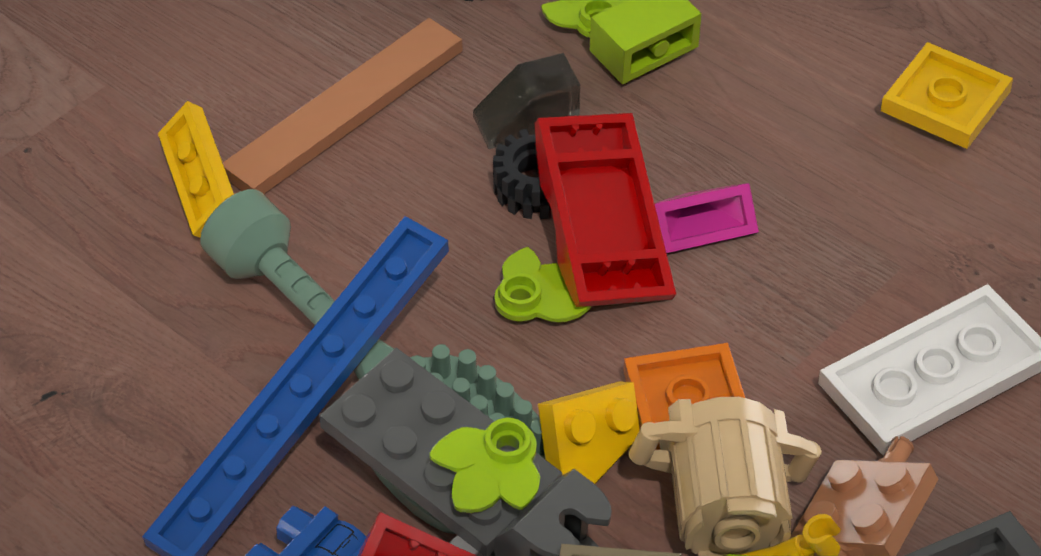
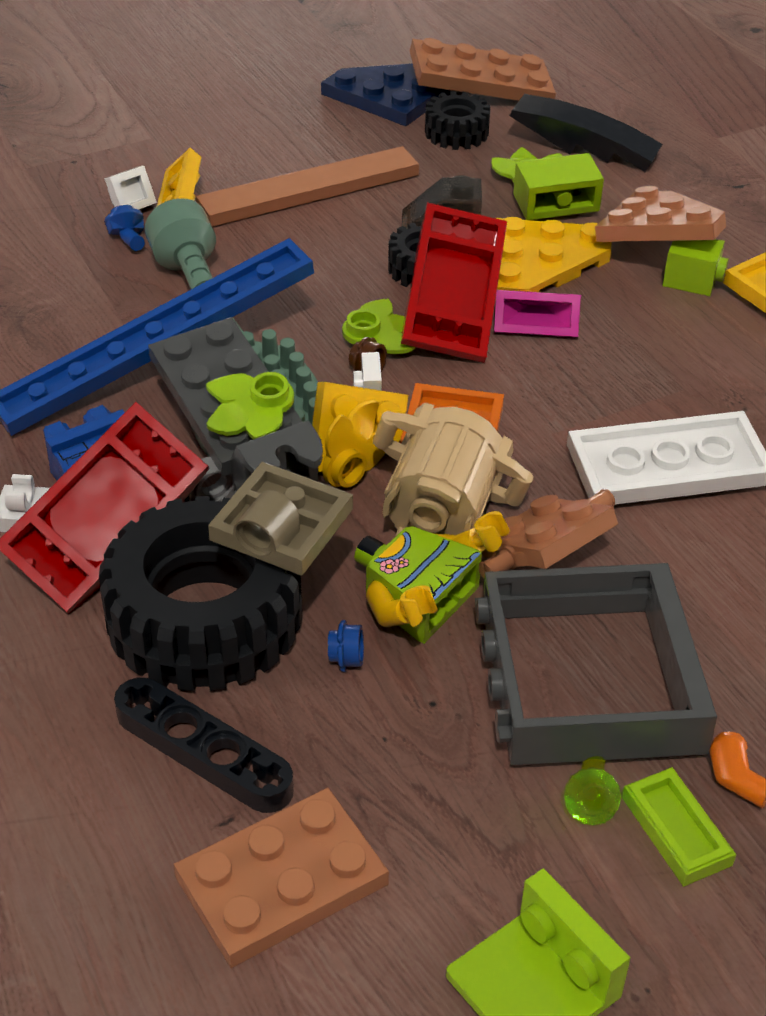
camera: 20 degrees right, 5 degrees down
none -> white tile [104,165,157,210]
none -> blue plate [104,205,145,251]
none -> yellow plate [322,400,385,488]
none -> reddish brown plate [349,337,387,372]
none -> white plate [353,352,382,391]
none -> yellow plate [495,217,612,300]
none -> nougat plate [595,186,726,242]
none -> lime brick [663,239,729,296]

